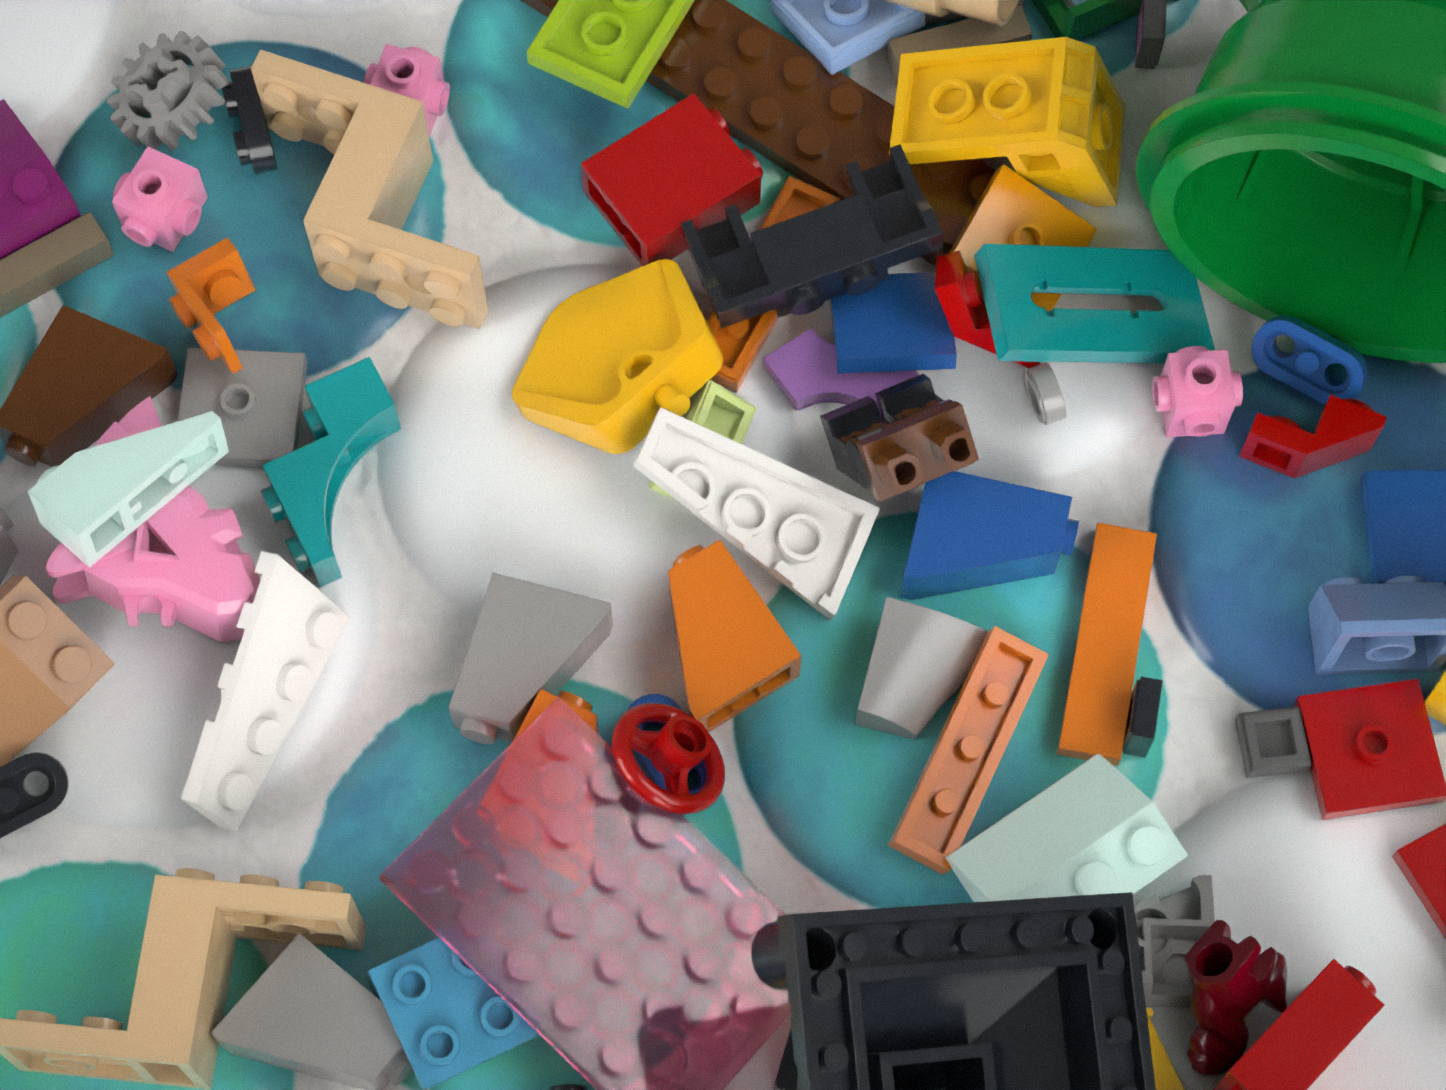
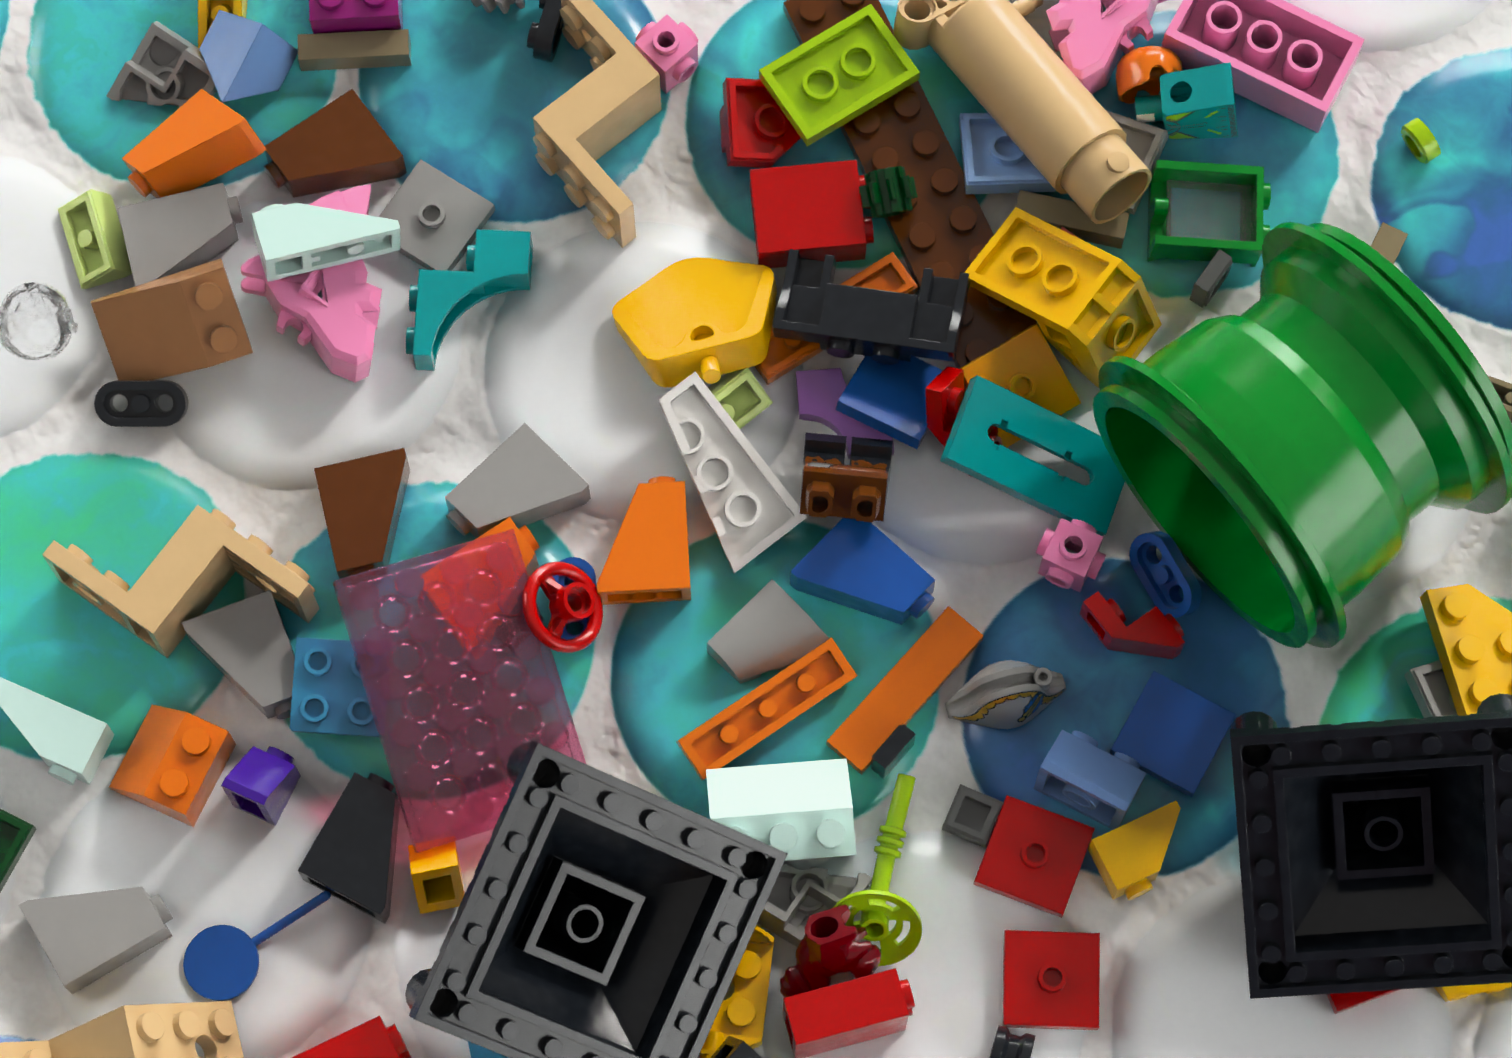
camera: 30 degrees right, 5 degrees up
bright pink brick [112,147,208,252] -> none
orange bracket [166,238,256,374] -> none
white wing [181,551,351,832] -> none
light grey tile [1024,362,1066,425] -> none
none -> reddish brown slope [314,448,410,587]
none -> red plate [720,78,801,168]
none -> lime dish [833,773,922,966]
none -> dark green gear [859,166,918,219]
none -> light grey hat [945,660,1066,729]

